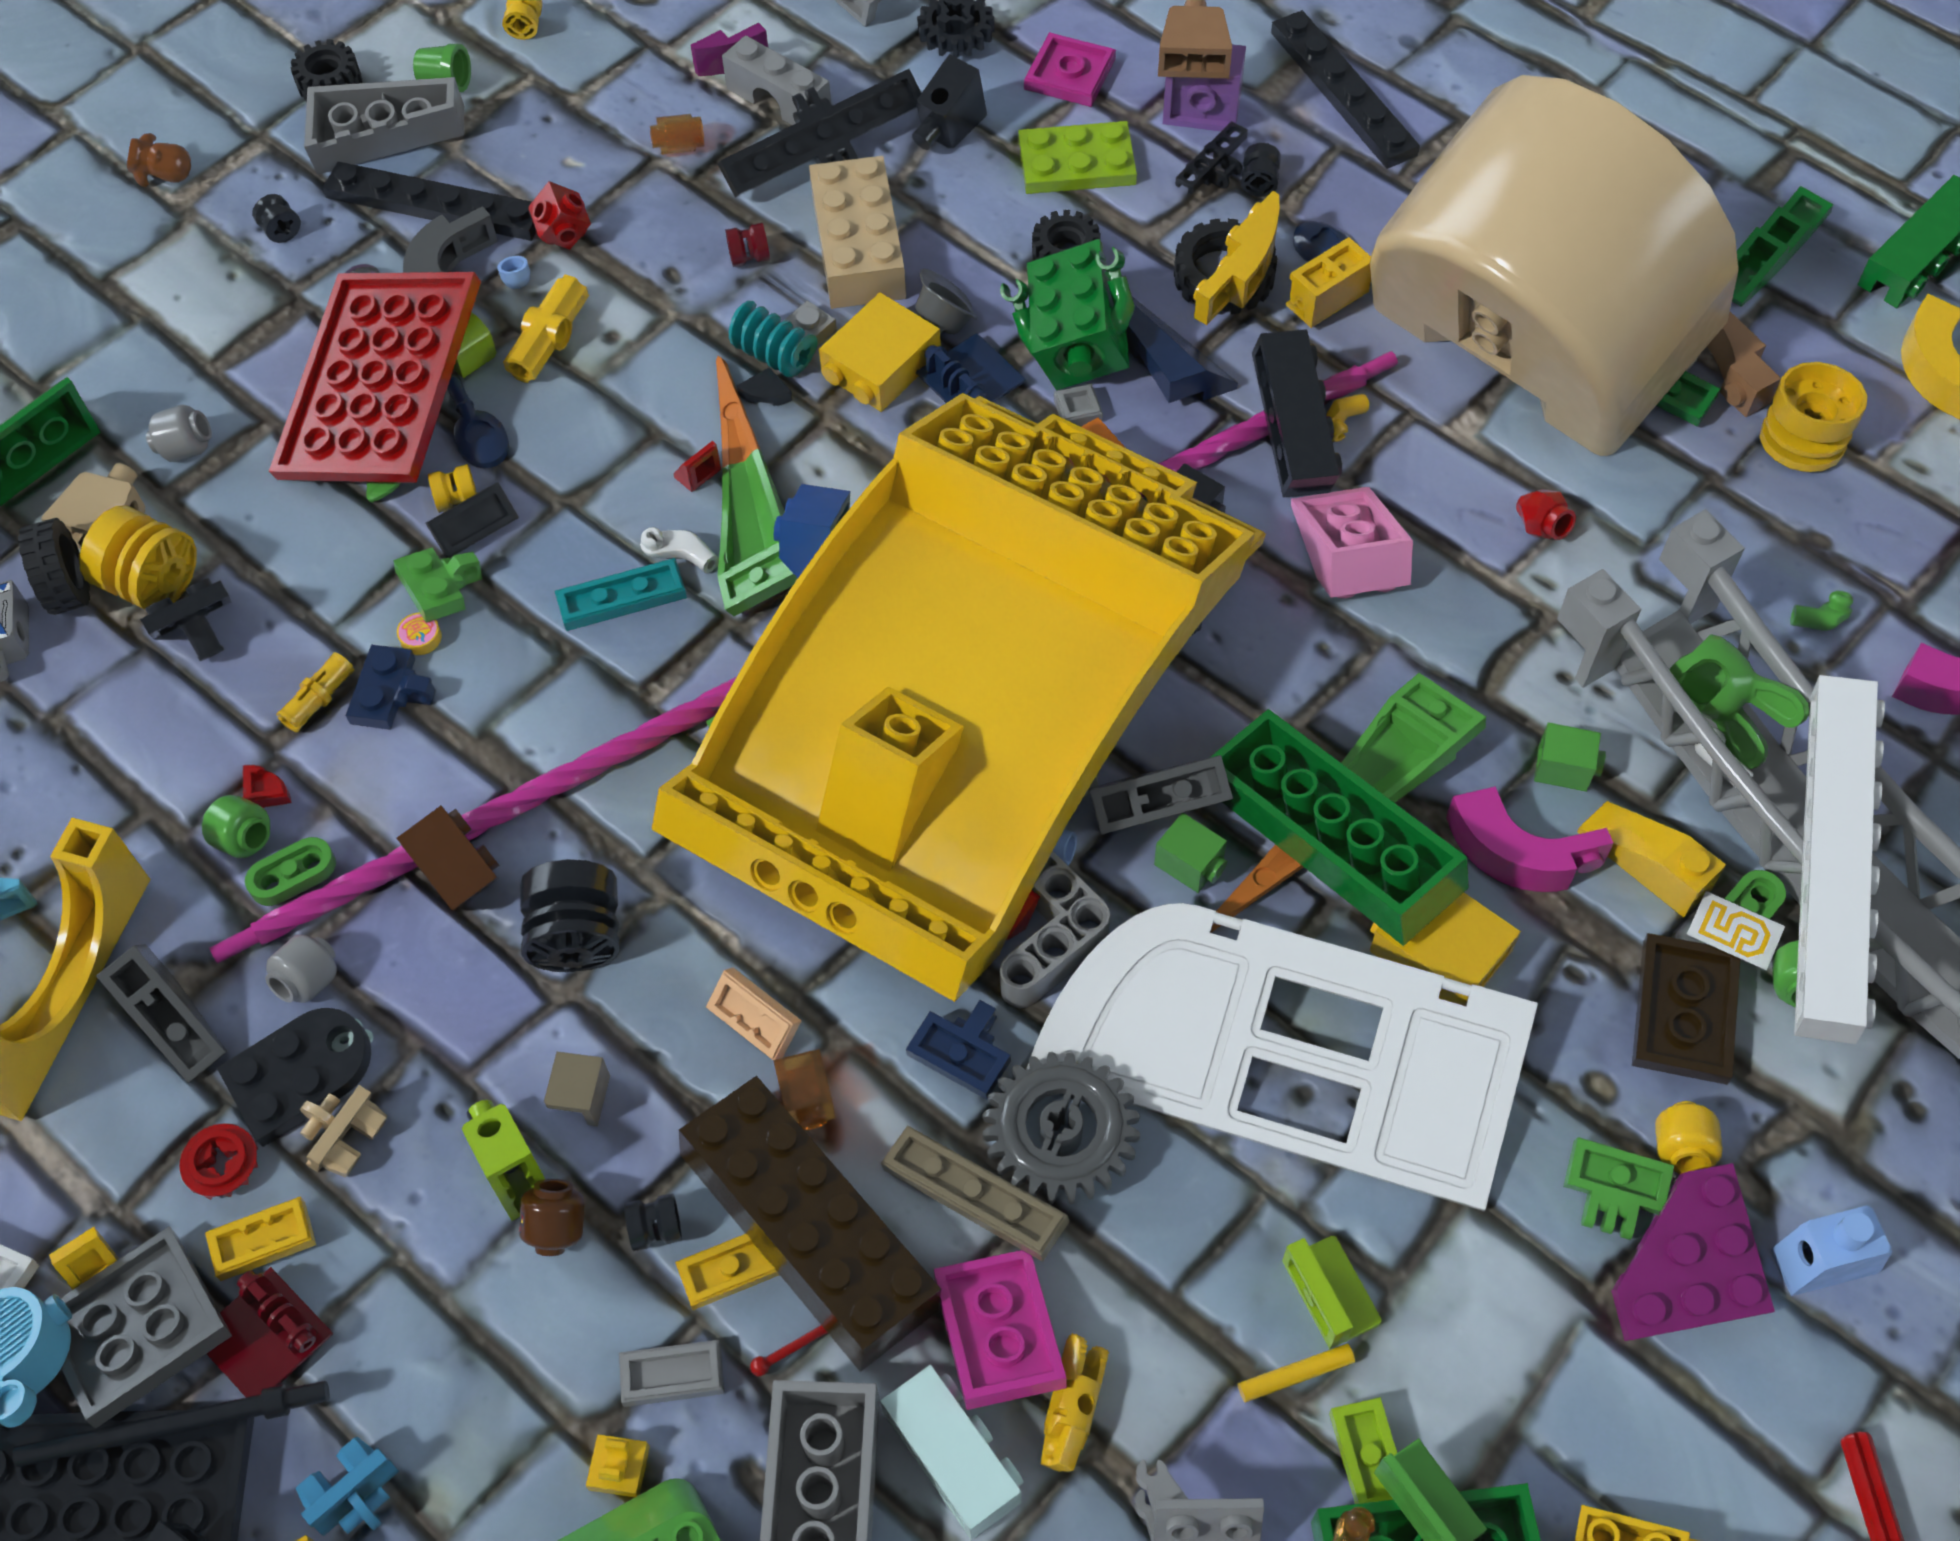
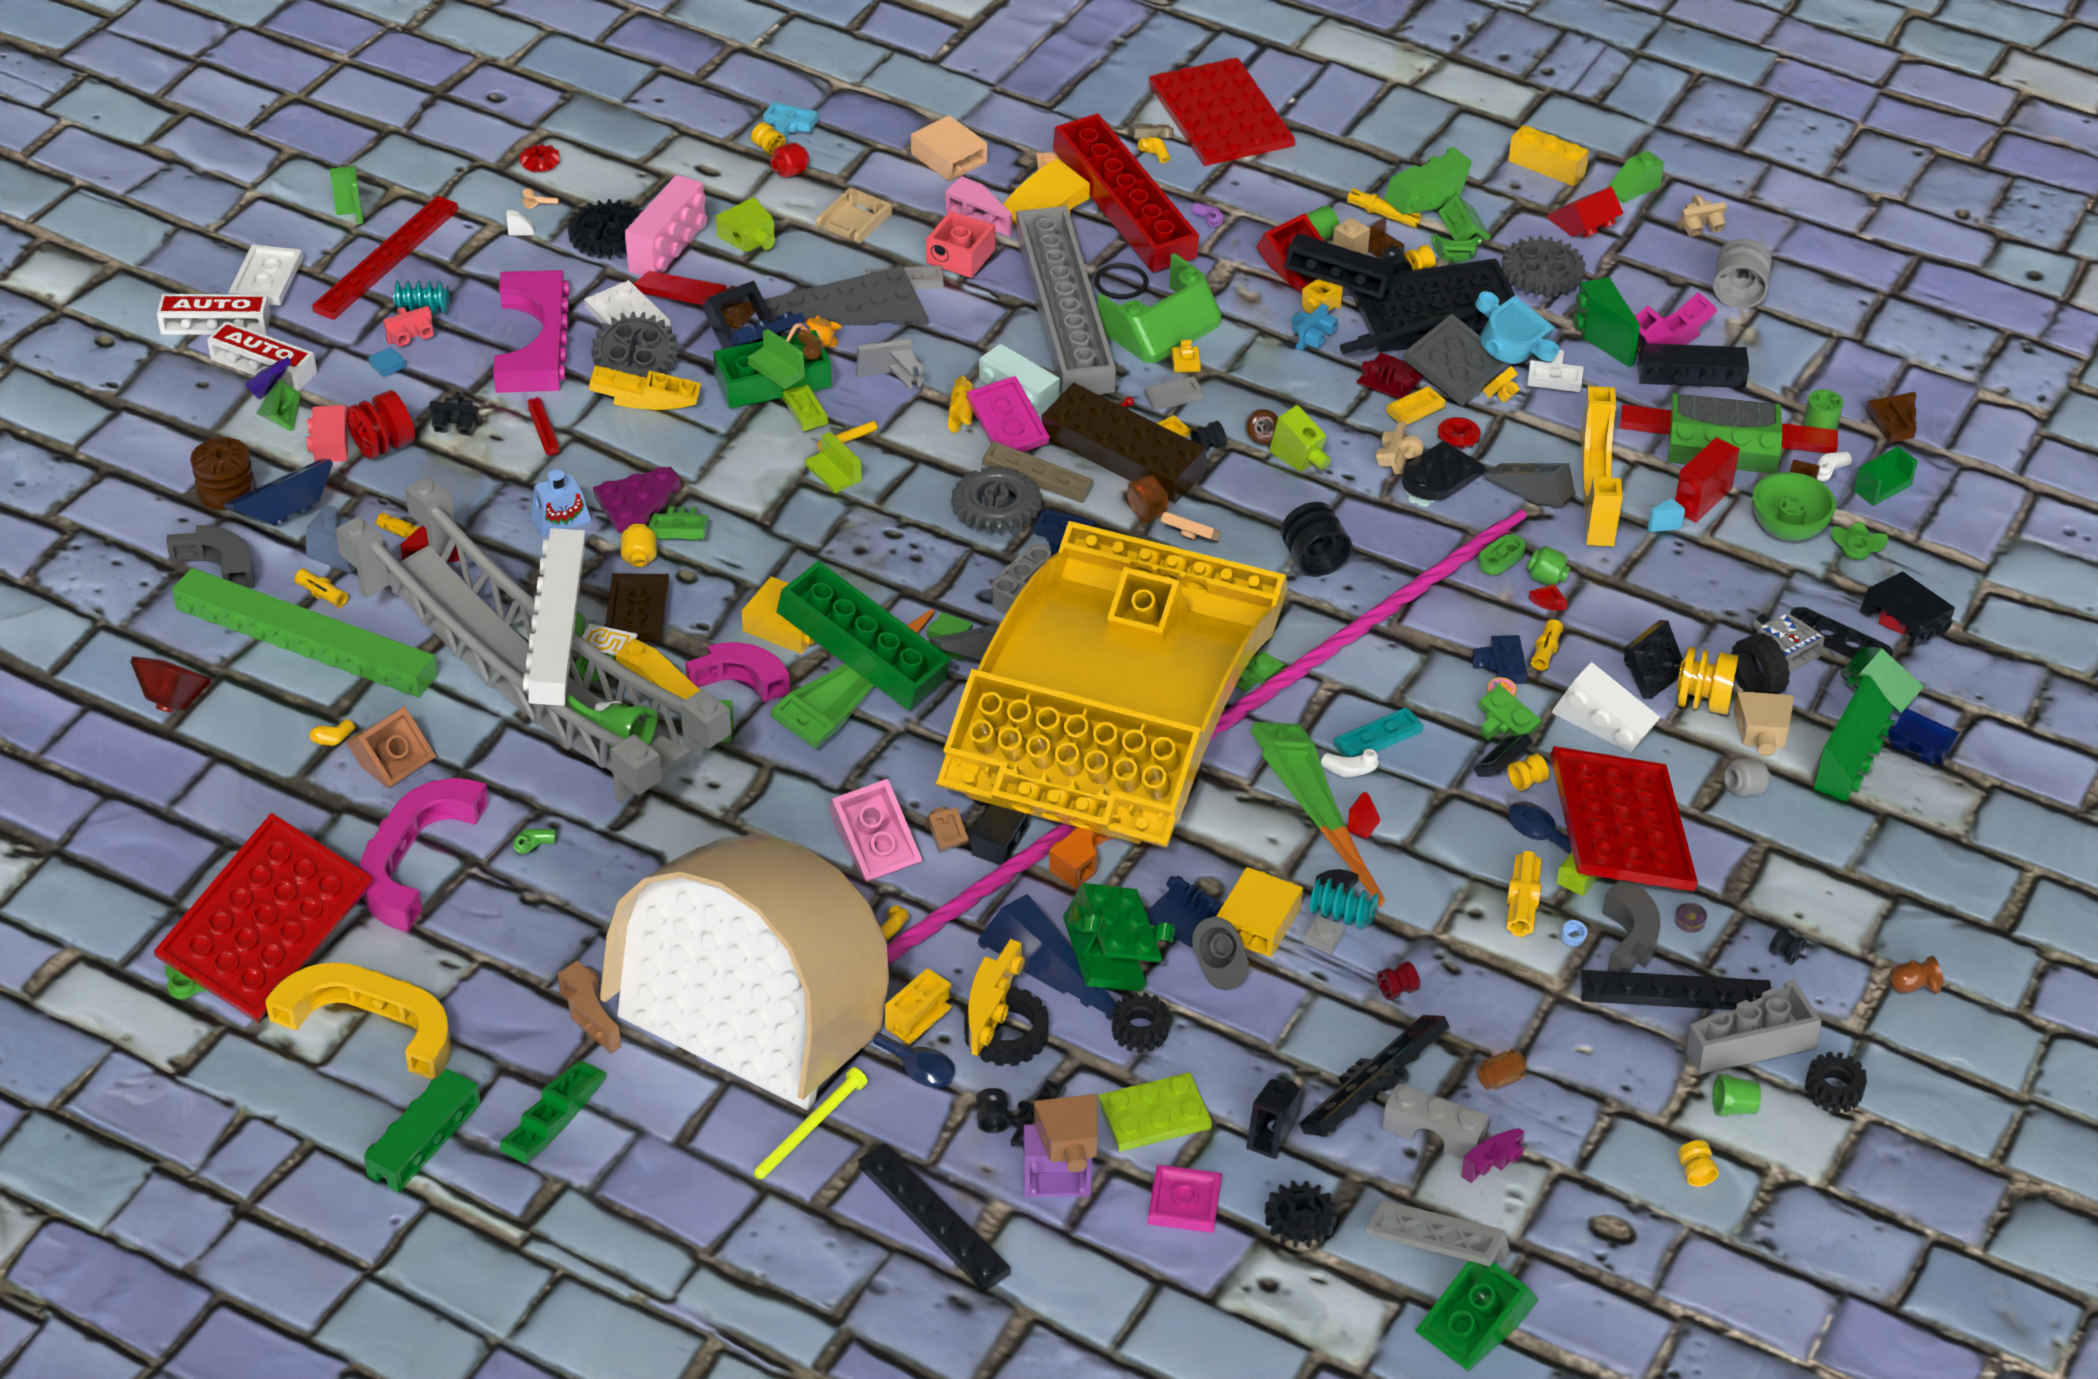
camera: 165 degrees right, 15 degrees down
light grey head [265,935,337,1003] -> none
reddish brown brick [396,805,500,911] -> none
red brick [528,181,591,250] -> none
dark tan panel [544,1051,610,1126] -> none
blue slope [773,484,850,578] -> none
tan brick [809,156,906,309] -> none
white door [1026,903,1538,1211] -> none
black brick [1252,329,1342,498] -> none
yellow wheel [1759,362,1867,472] -> none
none -> medium nougat bracket [924,807,969,852]
none -> white wedge [1551,662,1660,753]

